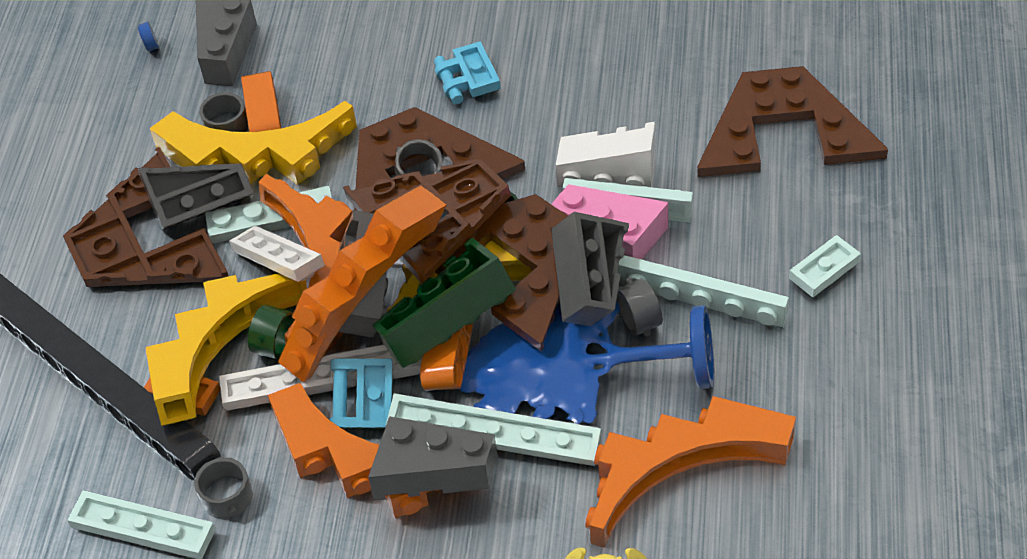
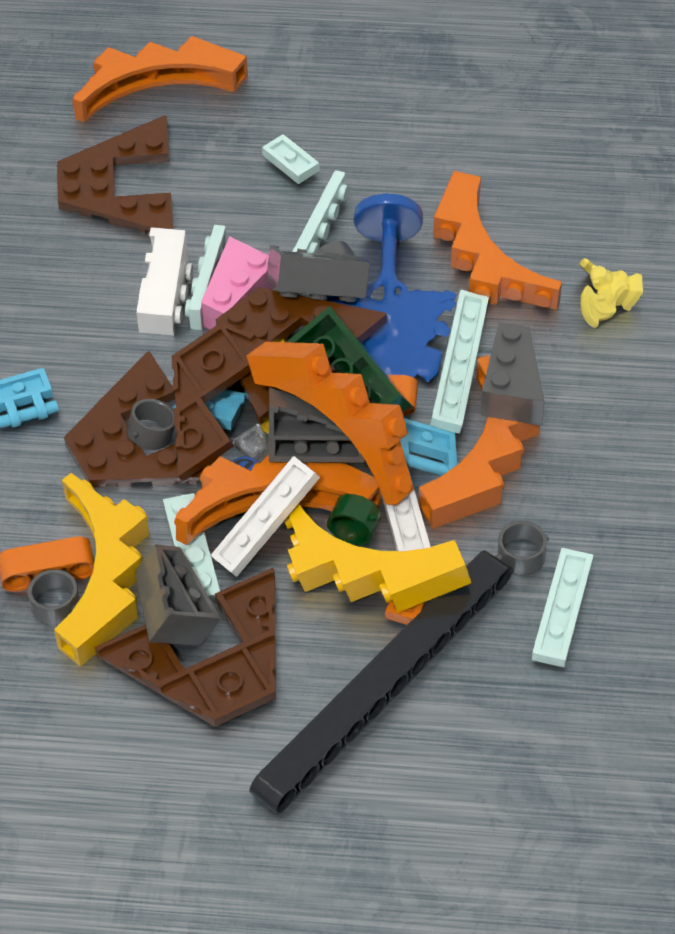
camera: 95 degrees left, 0 degrees up
none -> orange arch [72,36,248,123]

